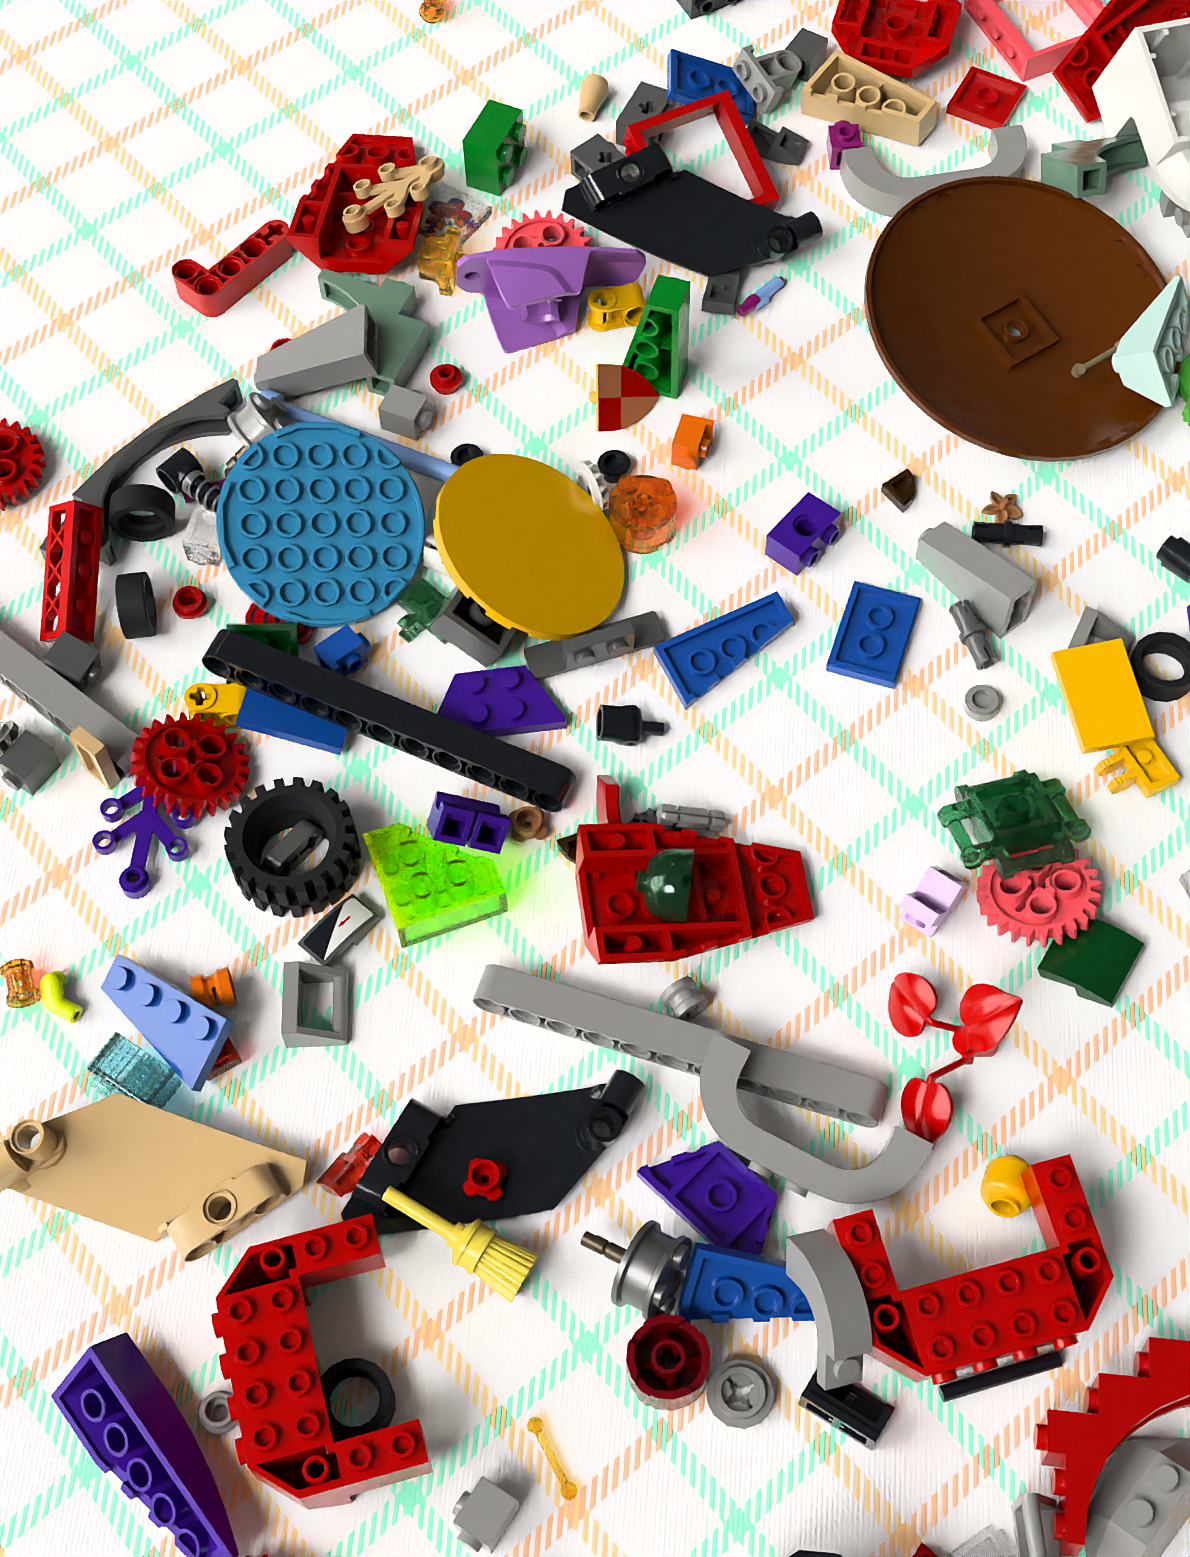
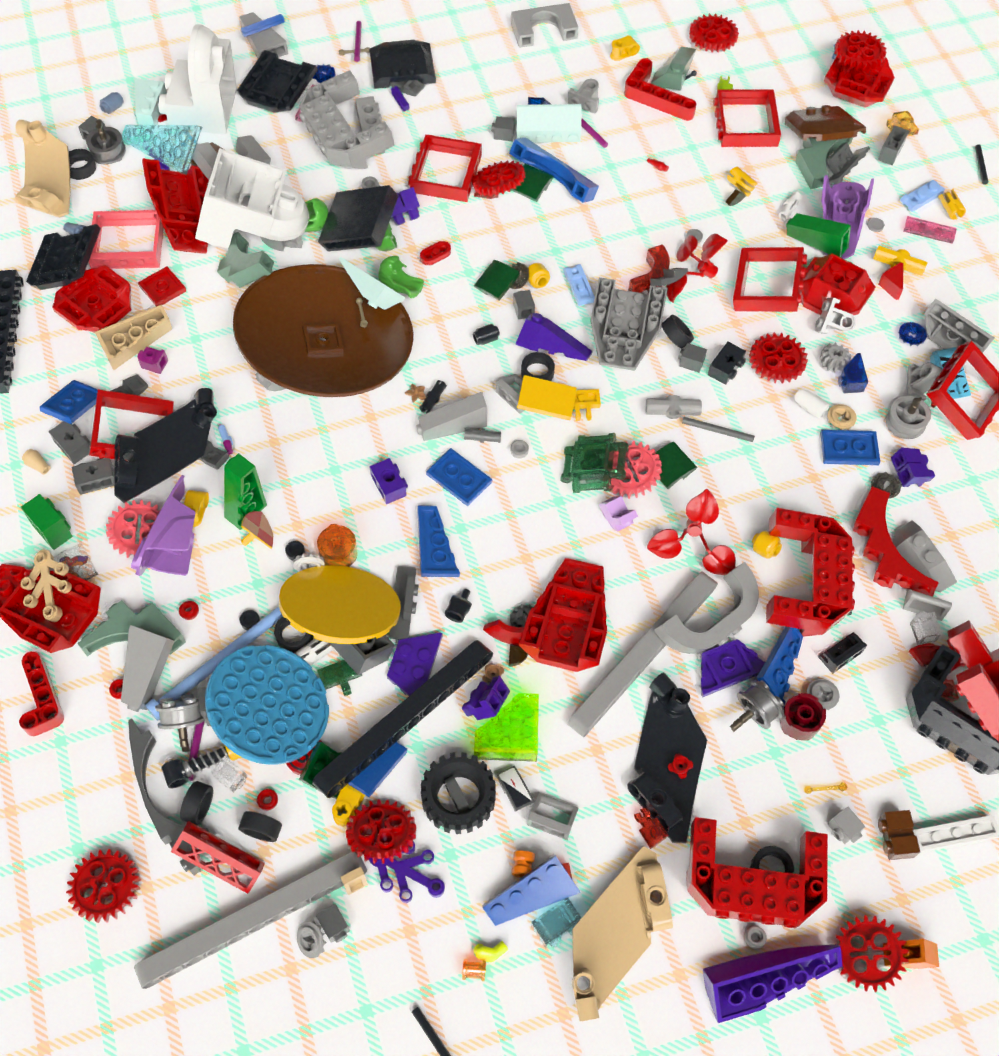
camera: 70 degrees left, 0 degrees up
dark grey brick [43,631,103,692] -> none
blue brick [313,624,372,676] -> none
light grey brick [378,384,432,441] -> none
light yellow piece [382,1185,540,1303] -> none
clear yellow brick [417,226,467,297] -> none
clear green cylinder [636,848,694,923] -> none
light grey axle [656,803,727,832] -> none
light grey wheel [660,976,708,1022] -> none
orange brick [671,413,715,470] -> none
light grey pin [732,45,802,114] -> none
dark grey brick [785,27,828,82] -> none
light grey arch [786,1228,872,1391] -> none
light grey arch [839,124,1027,217] -> none
dark brown tile [881,468,915,513] -> none

